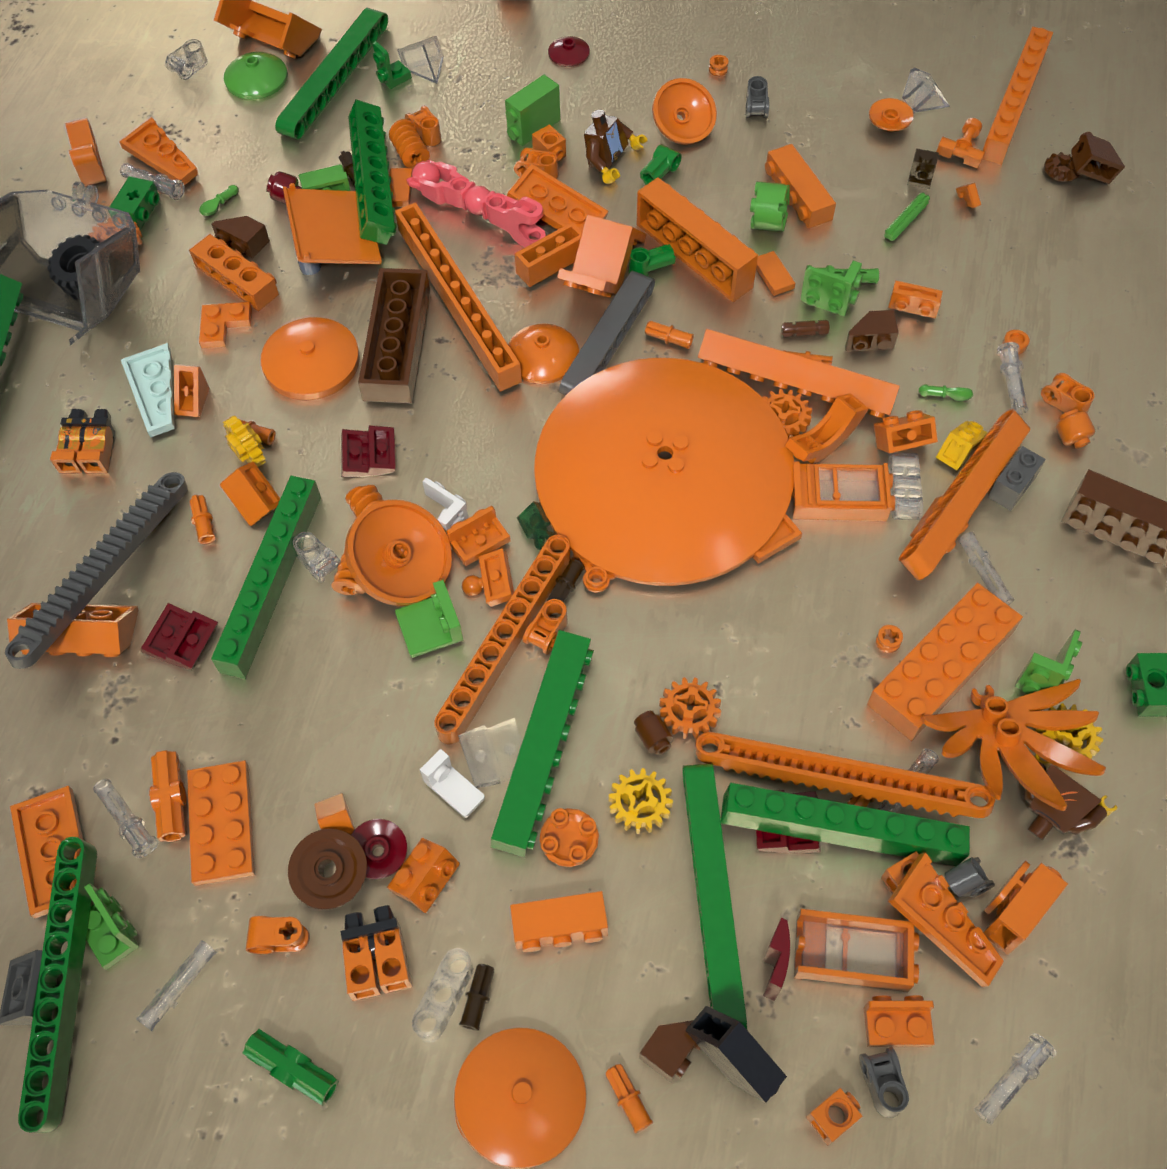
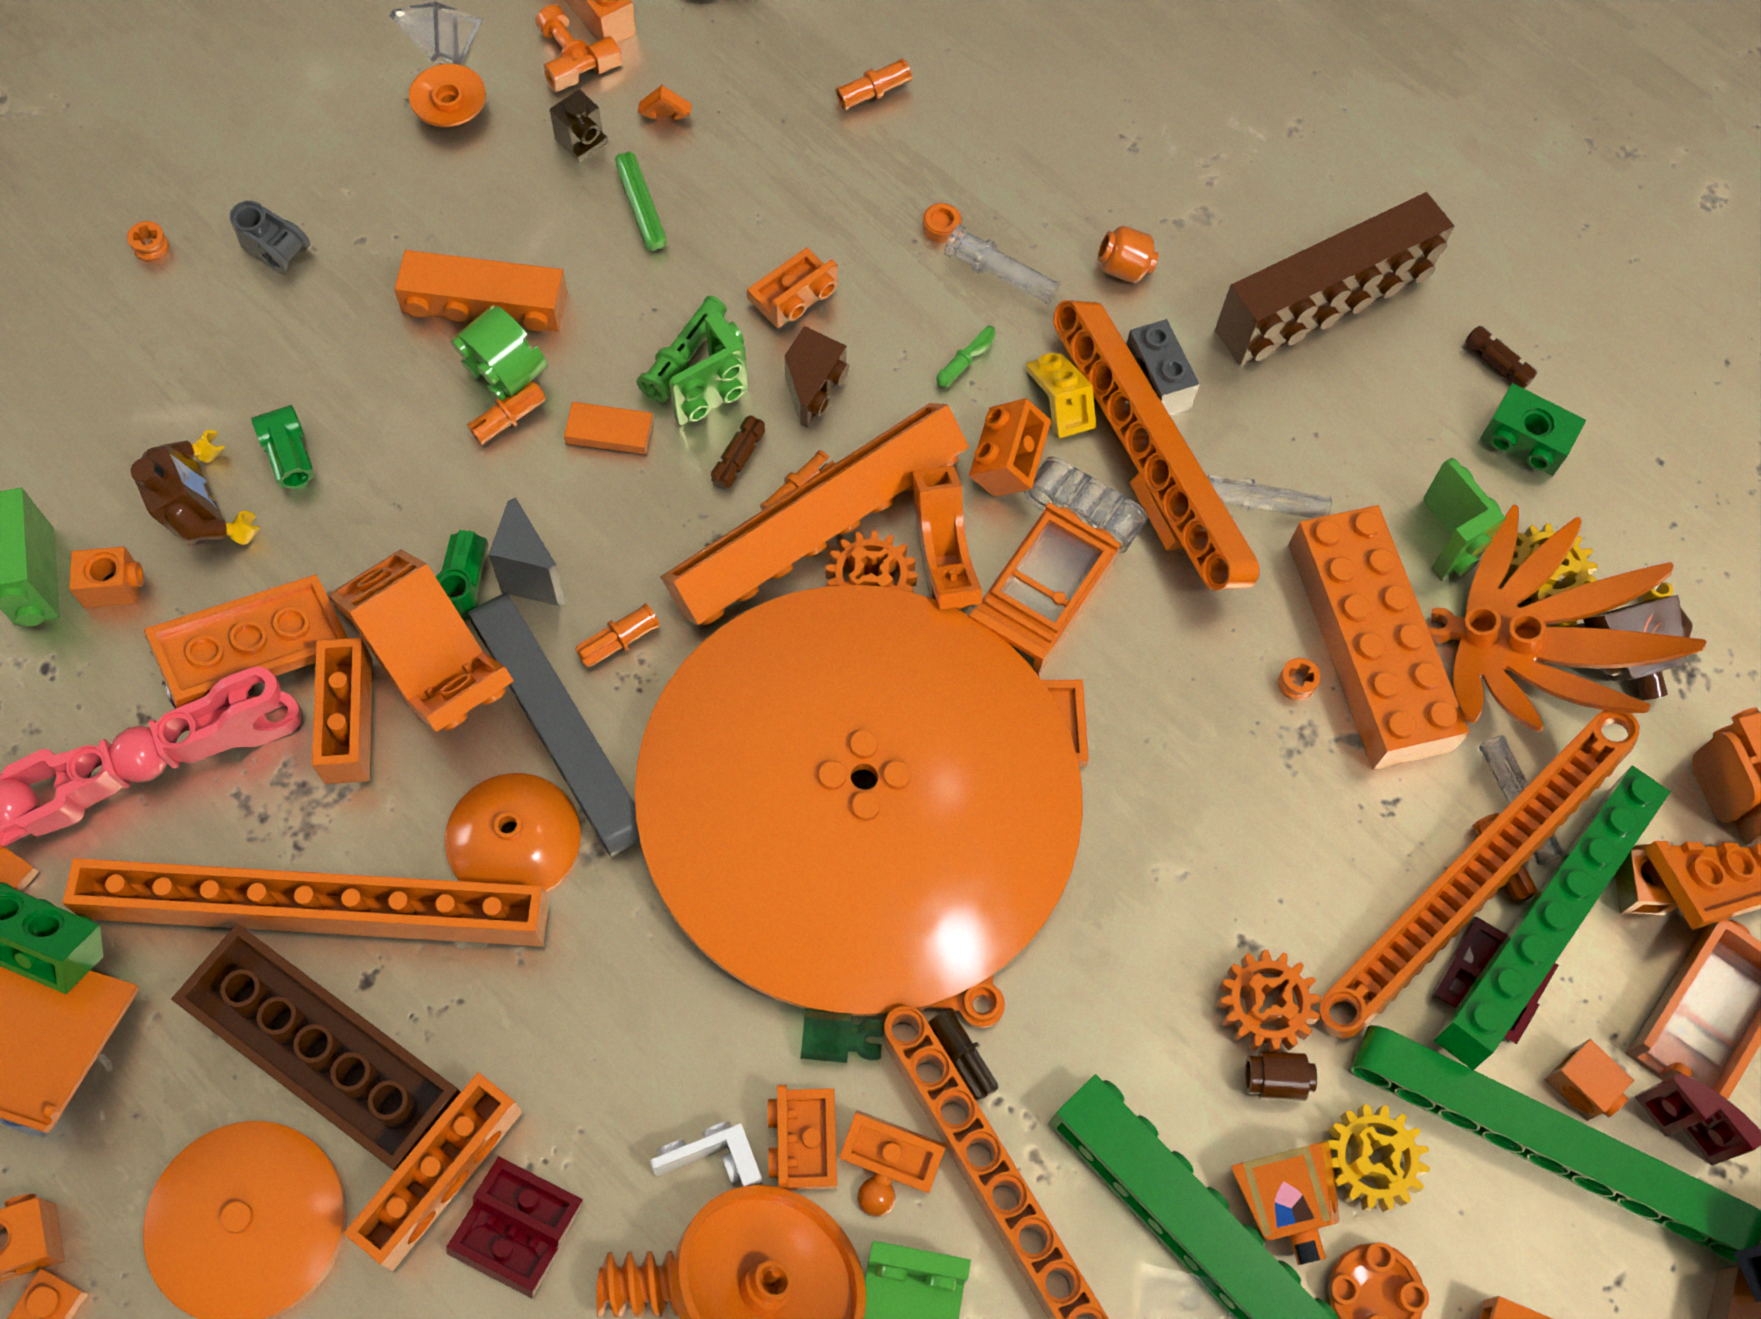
camera: 65 degrees left, 5 degrees up
orange piece [514,148,559,179] -> none
orange piece [523,599,568,655] -> none
orange brick [637,177,758,302] -> none
orange dish [652,78,717,145] -> none
dark grey piece [945,857,995,898] -> none
orange piece [1041,373,1094,413] -> none
none -> orange brick [343,1072,523,1271]
none -> orange axle [466,382,546,446]
none -> dark grey slope [488,497,566,606]
none -> orange pin [835,58,912,111]
none -> orange torso [1231,1142,1340,1265]
none -> orange brick [1544,1039,1635,1121]

